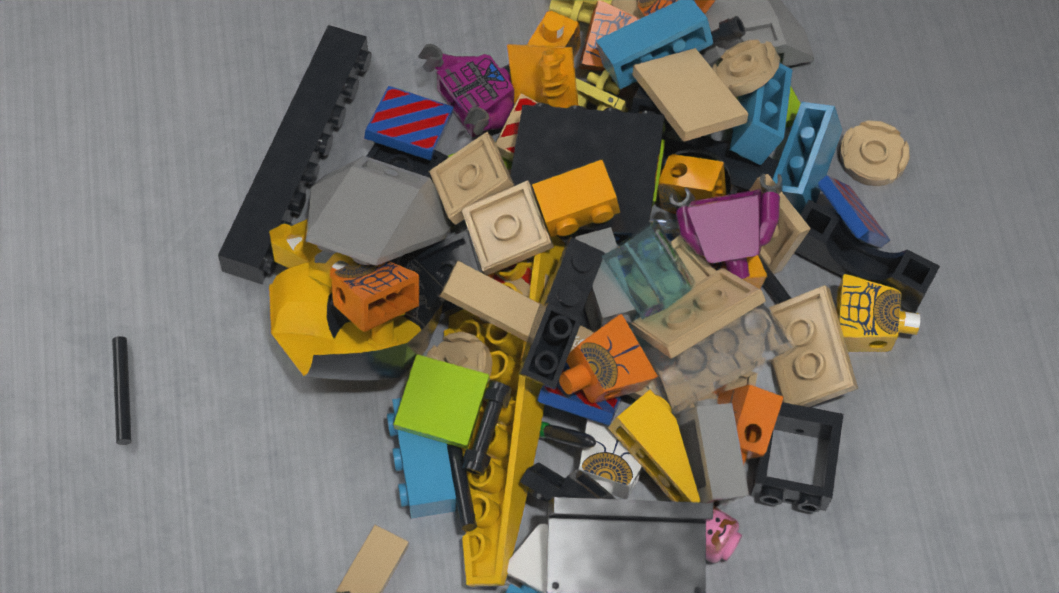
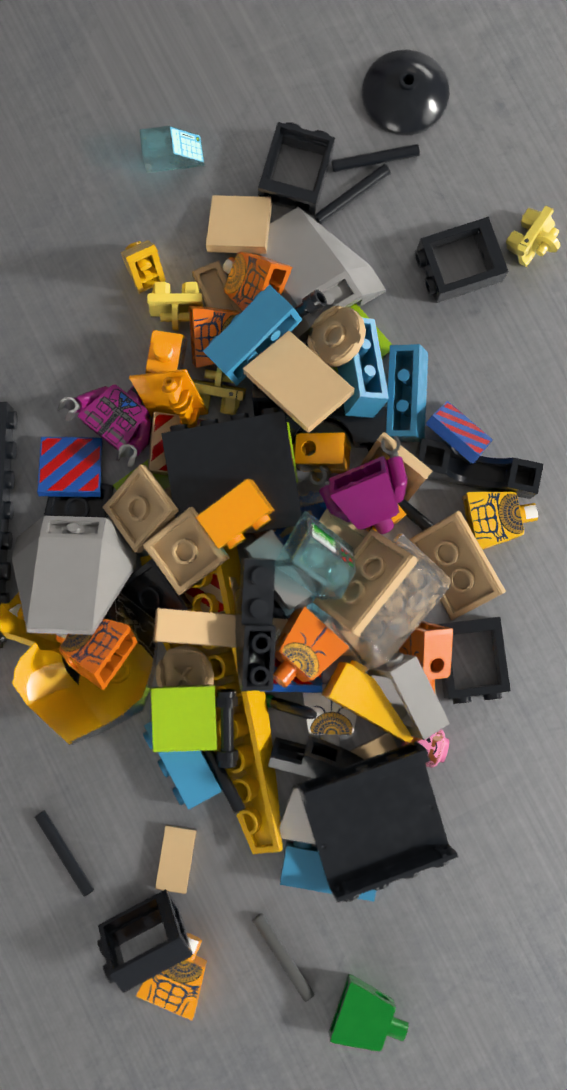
camera: 20 degrees left, 20 degrees up
tan tile [839,120,910,186] -> none
none -> black piece [34,810,94,897]
none -> black window [415,216,509,303]
none -> light yellow hips [506,206,560,267]

